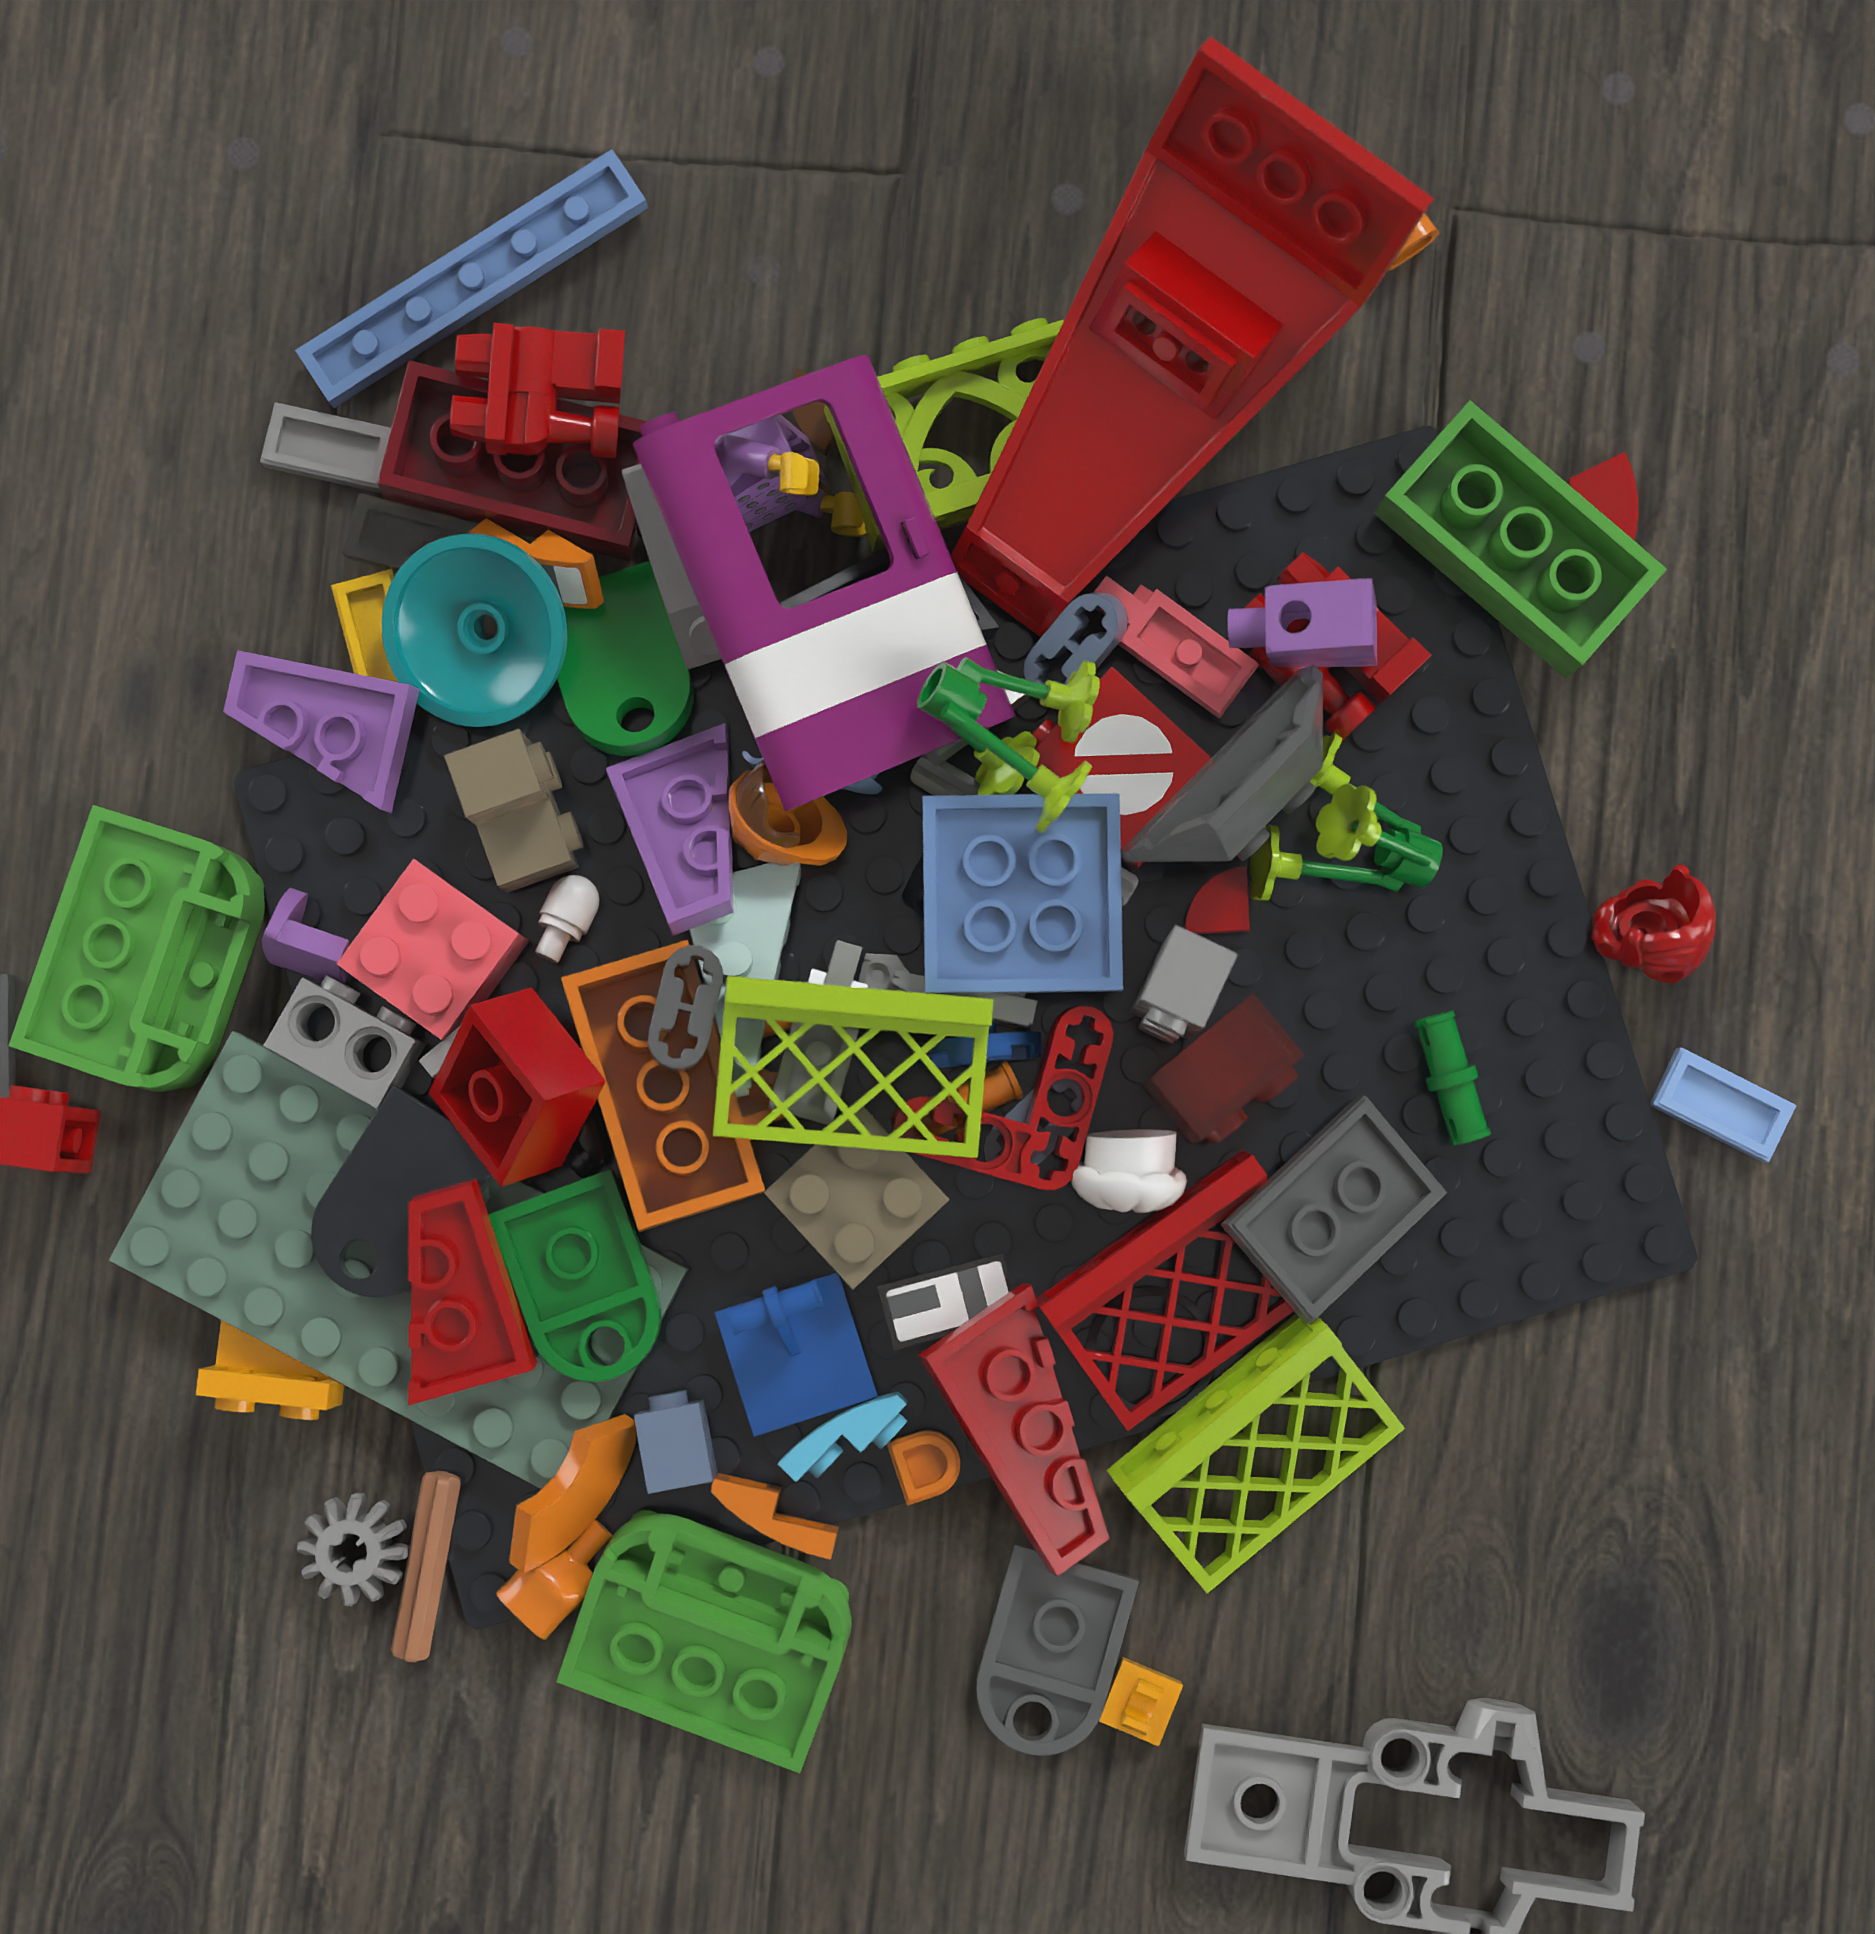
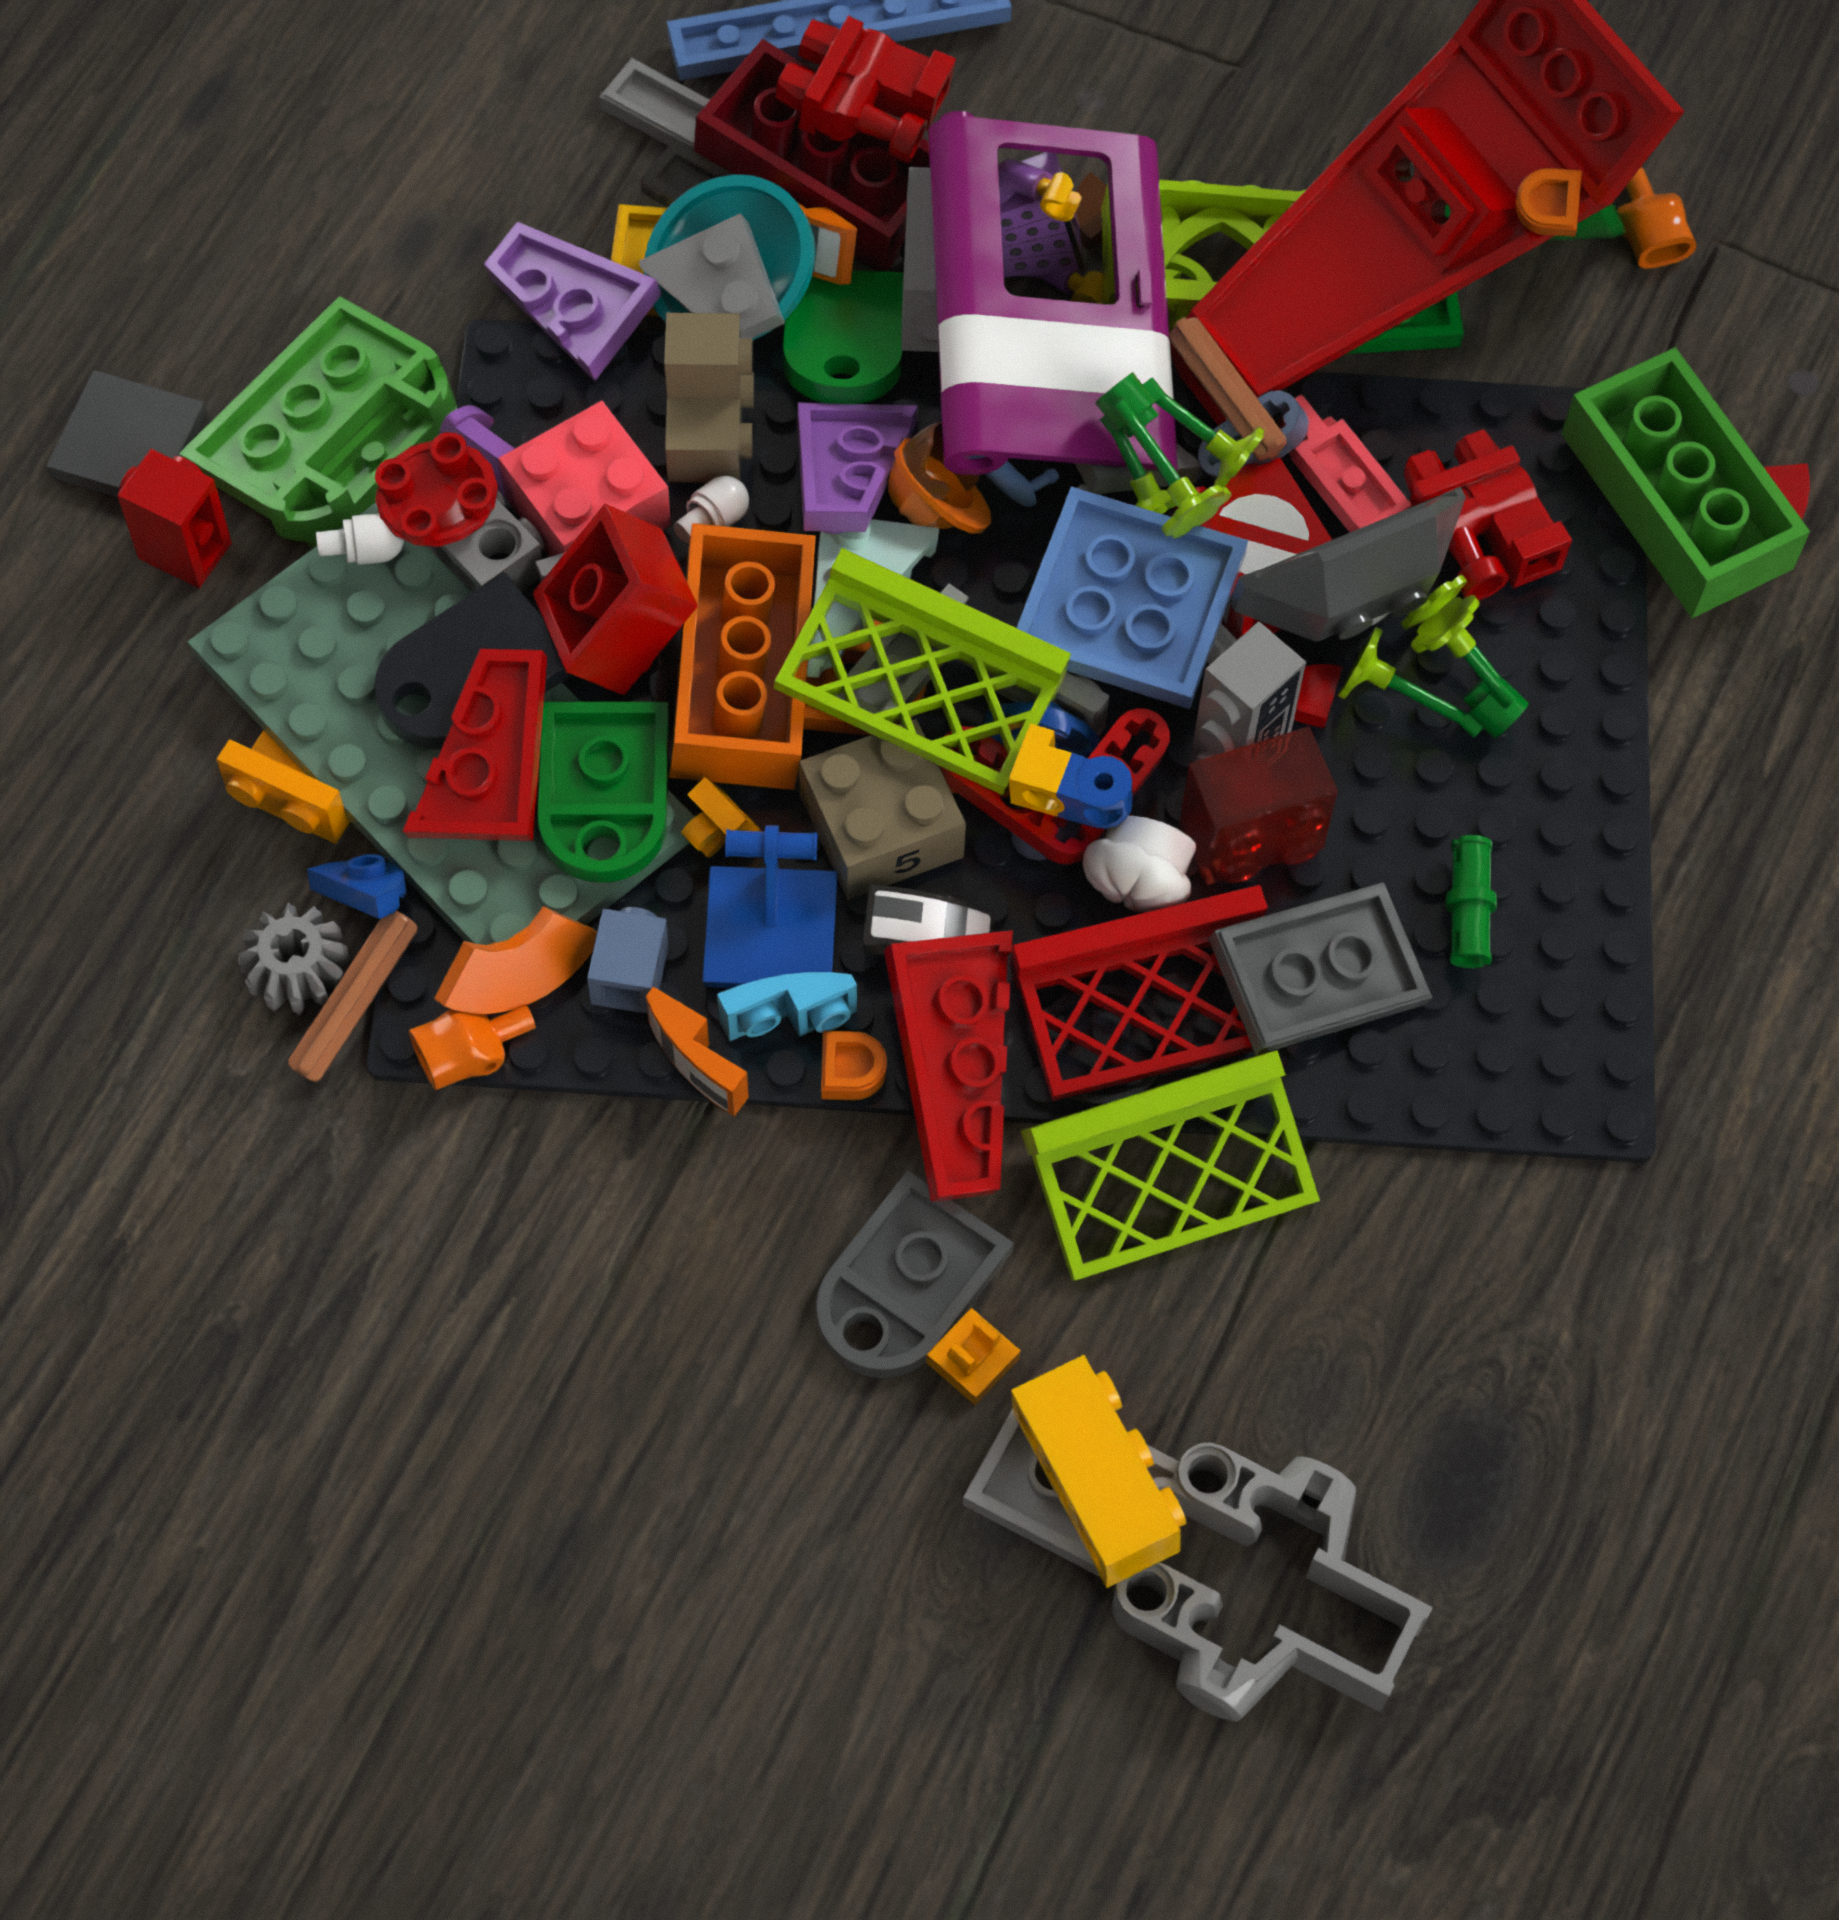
camera: 15 degrees right, 20 degrees down
bright green plate [556,1510,852,1773] -> none
dark grey beam [648,945,723,1071] -> none
medium lavender torso [1228,579,1377,667] -> none
red hair [1591,864,1716,983] -> none
light blue tile [1649,1047,1797,1163] -> none
none -> blue plate [307,854,407,919]
none -> white cylinder [316,513,404,565]
none -> red dish [375,432,498,547]
none -> light grey wing [639,213,785,338]
none -> light orange tile [681,777,762,858]
none -> leg [1009,723,1133,829]
none -> yellow brick [1011,1355,1186,1588]
none -> nougat axle [1169,317,1287,461]
none -> orange tile [1516,168,1582,237]

